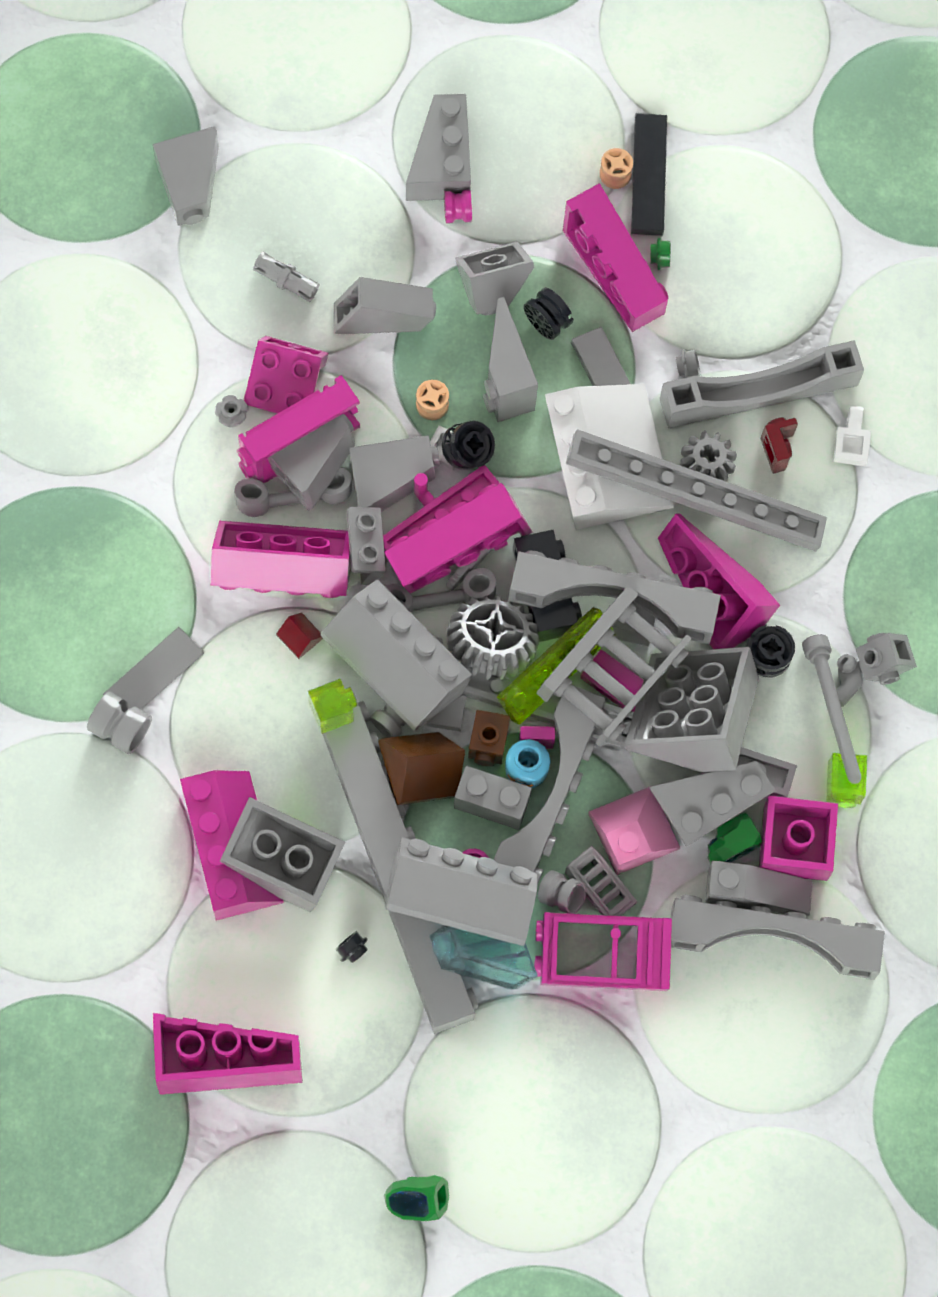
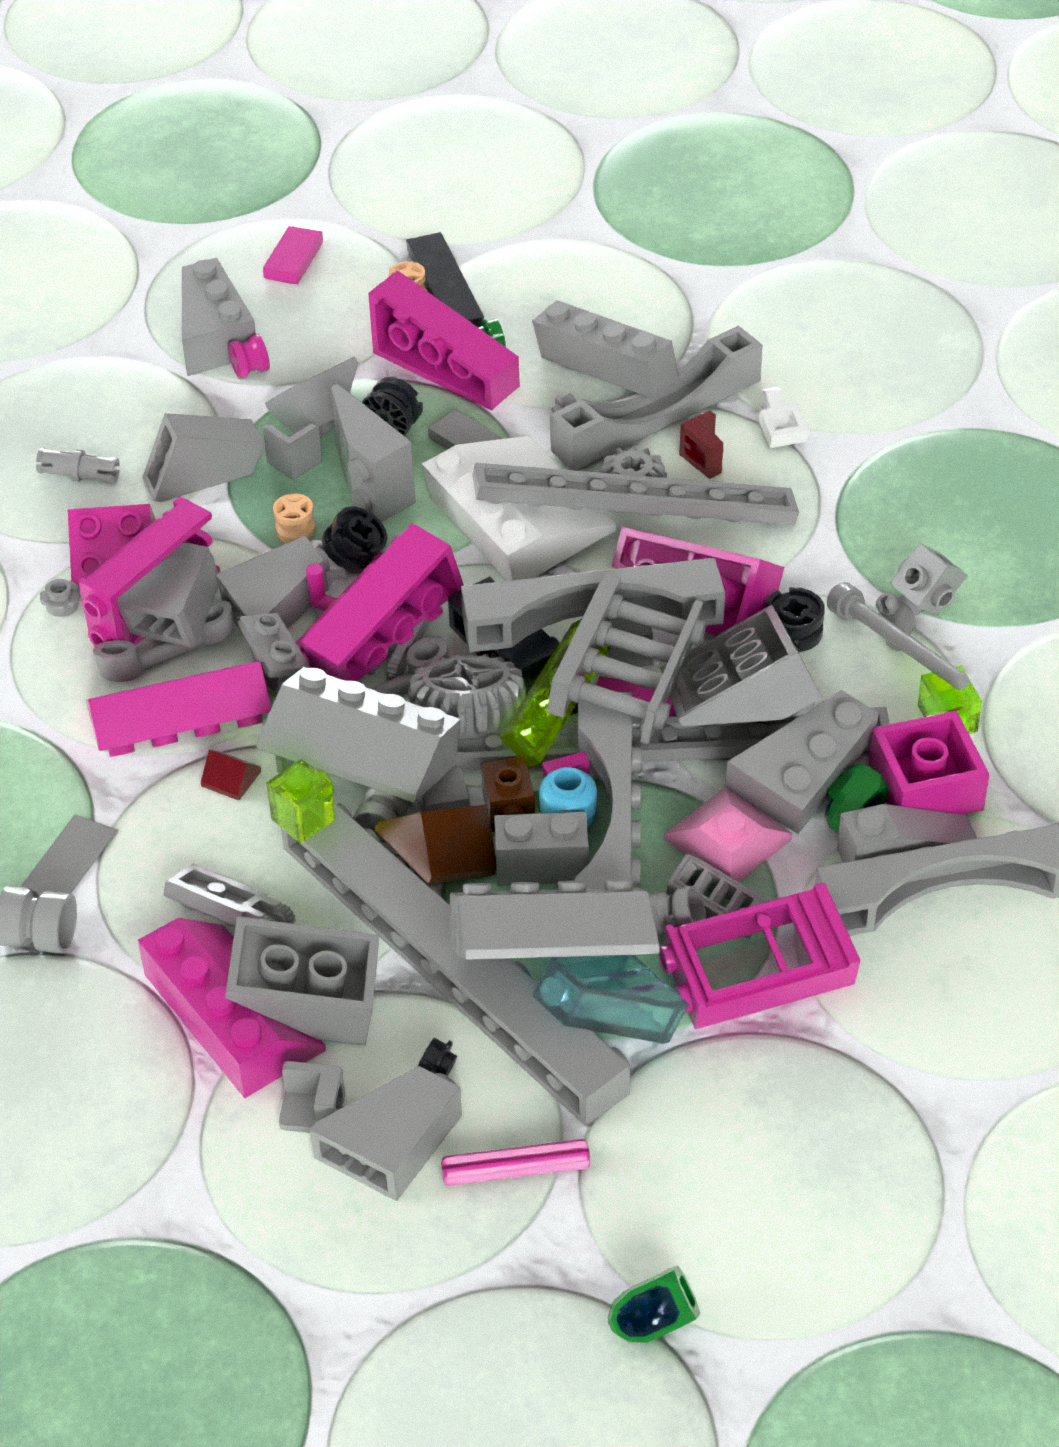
camera: 15 degrees left, 25 degrees down
dark pink wedge [153,1013,303,1095] -> none
none -> light grey hinge [164,863,296,926]
none -> dark pink tile [263,226,323,284]
none -> light grey panel [263,423,322,480]
none -> light grey panel [279,1061,345,1133]
none -> light grey slope [310,1066,462,1201]
none -> axle [441,1139,590,1186]
none -> light grey brick [532,300,680,399]

